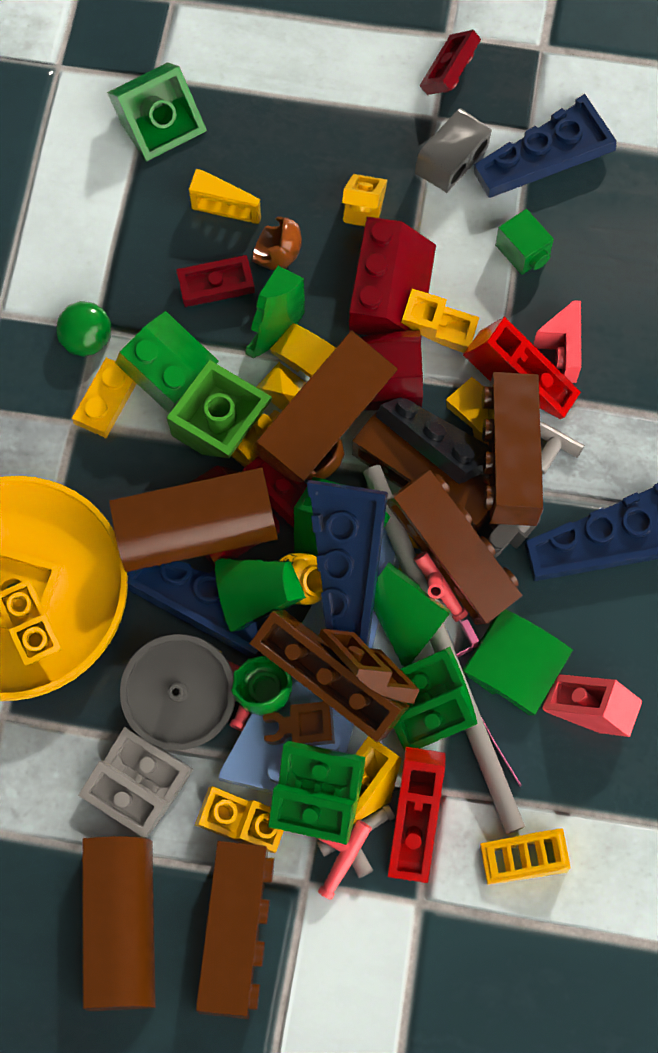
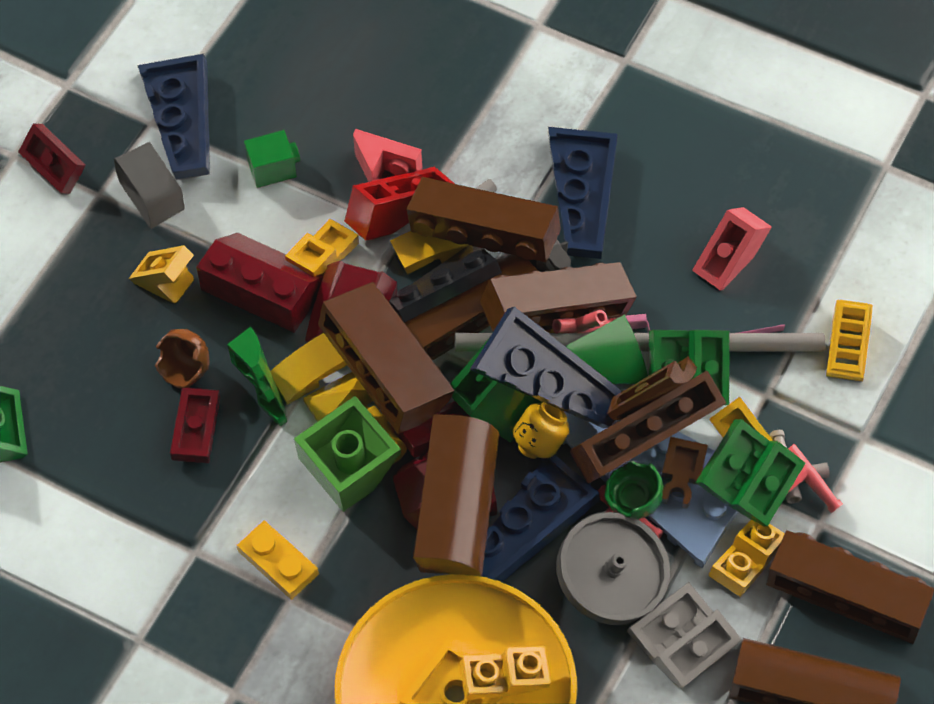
camera: 70 degrees left, 10 degrees down
green hair [56,301,112,357] -> none
green slope [115,311,219,413] -> none
yellow slope [189,169,261,224] -> none
green slope [215,558,306,632] -> none
red slope [388,747,446,883] -> none
green slope [463,609,573,716] -> none

